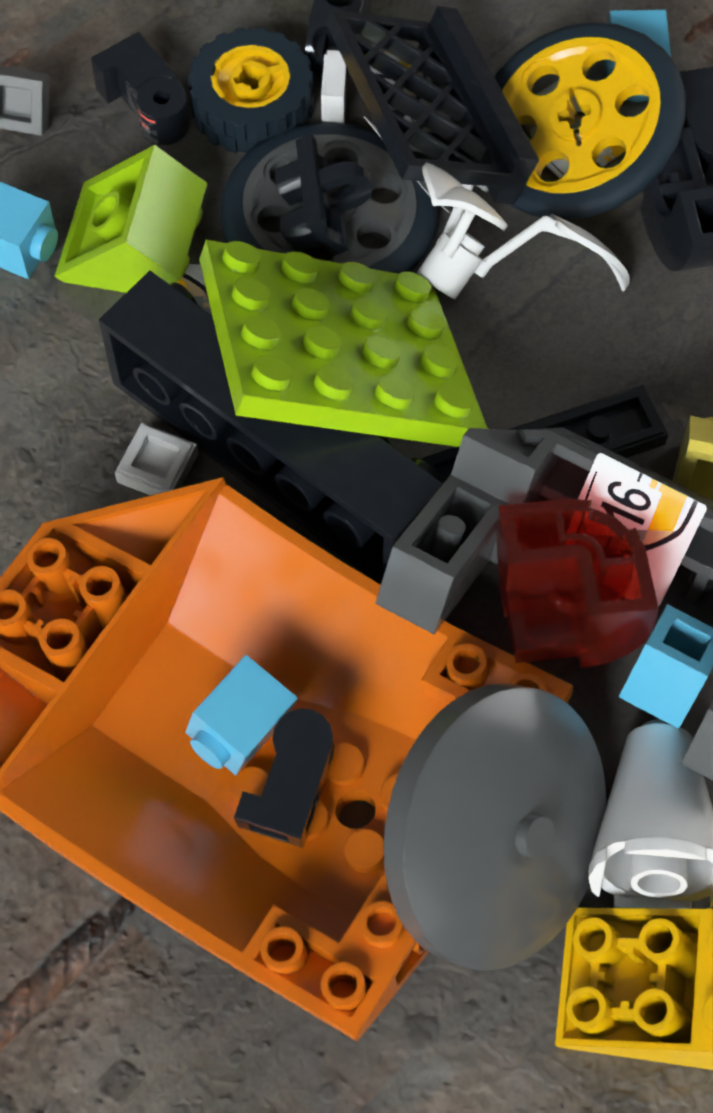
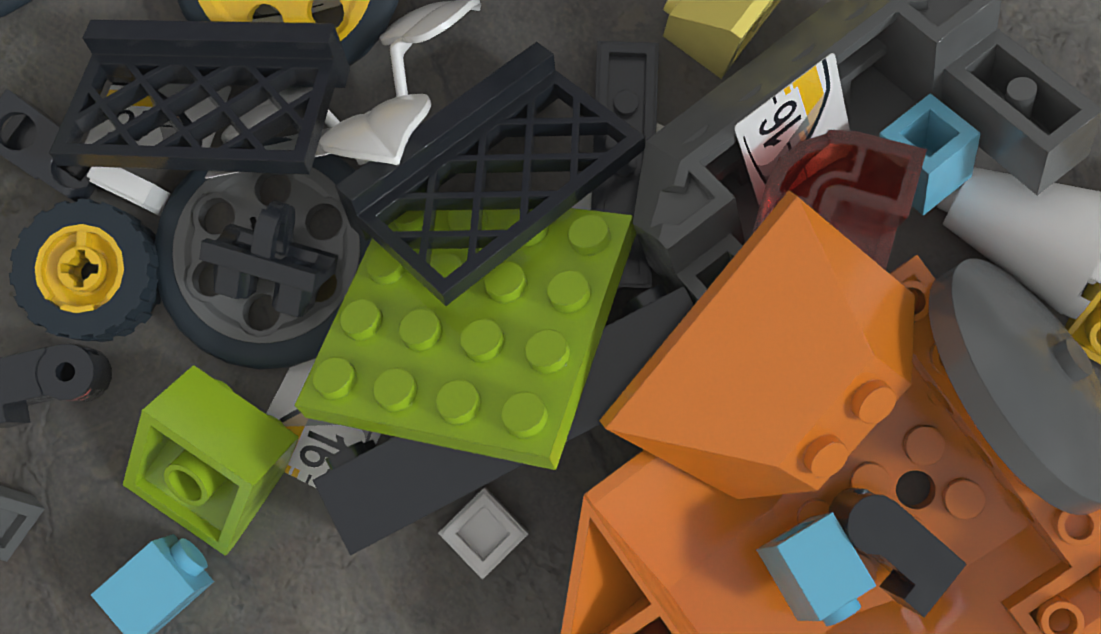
camera: 65 degrees left, 20 degrees up
none -> black fence [335,41,645,306]
none -> orange slope [599,191,915,500]

